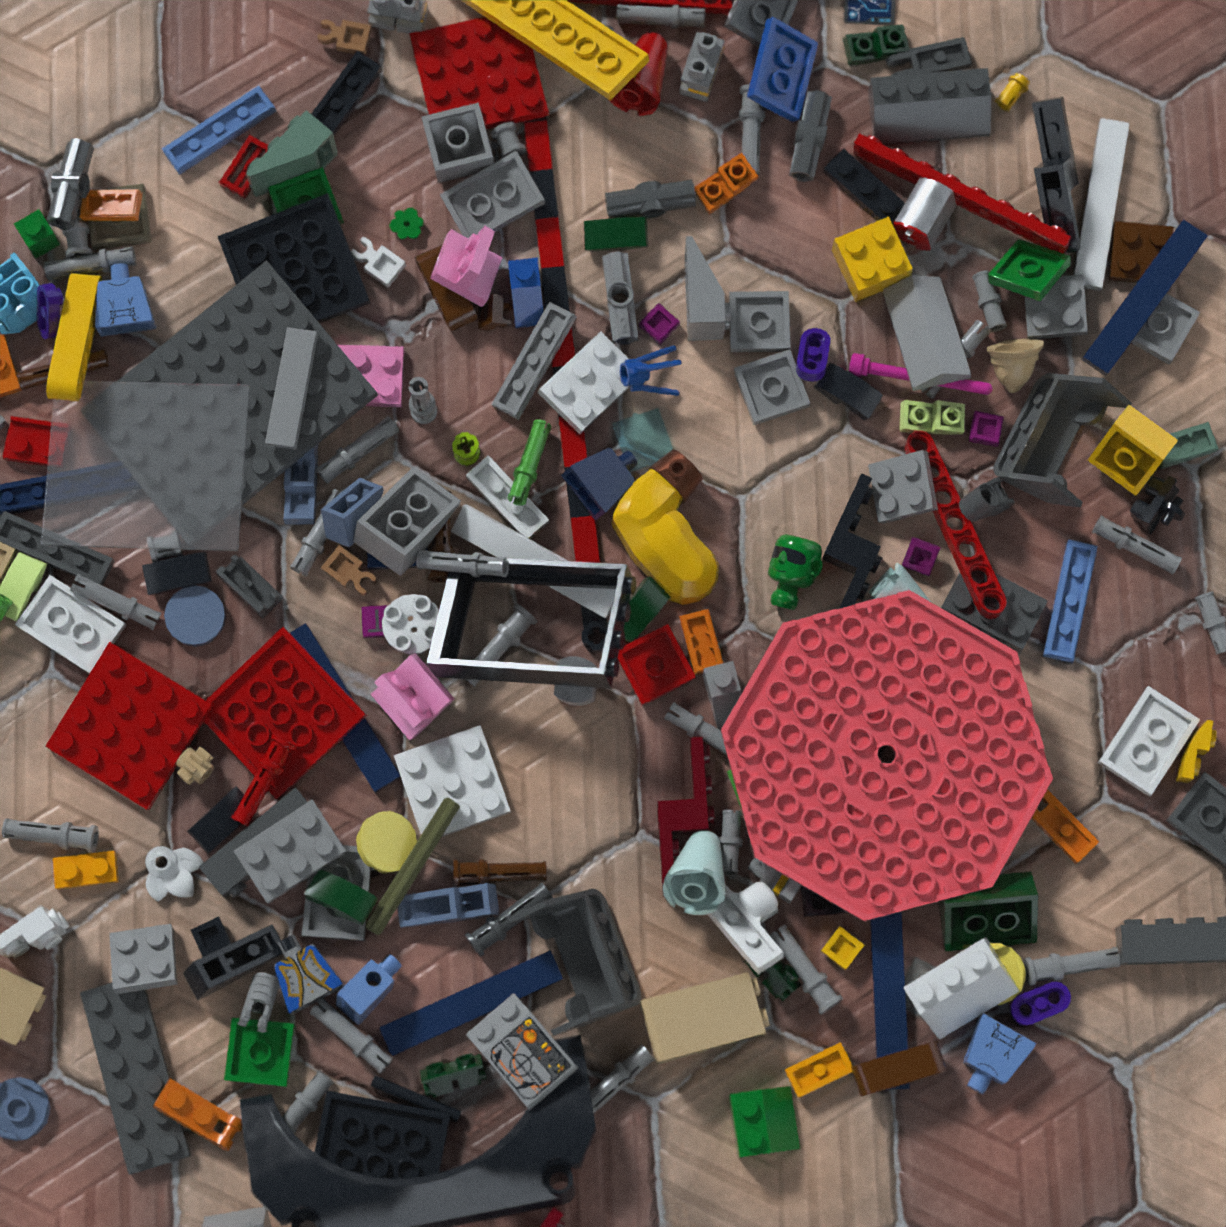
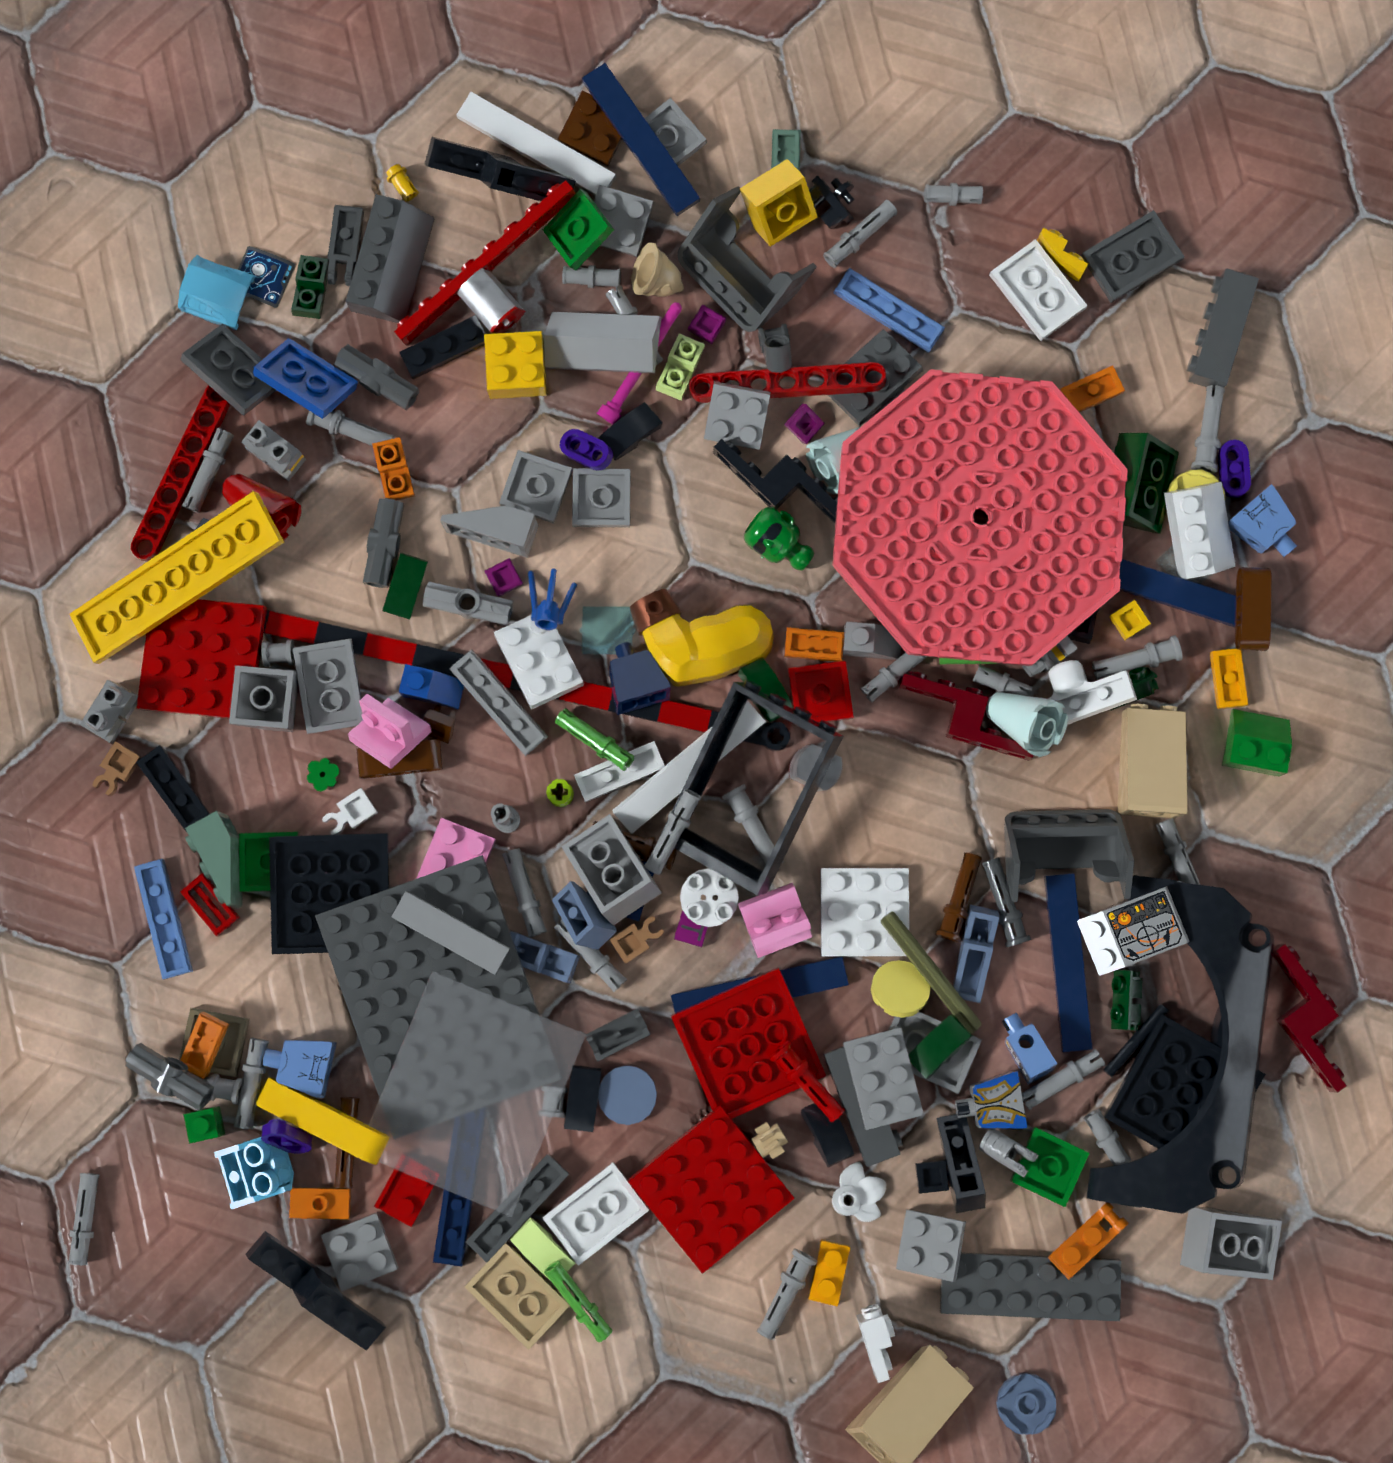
camera: 70 degrees left, 5 degrees up
light grey pin [70,573,161,630] -> none

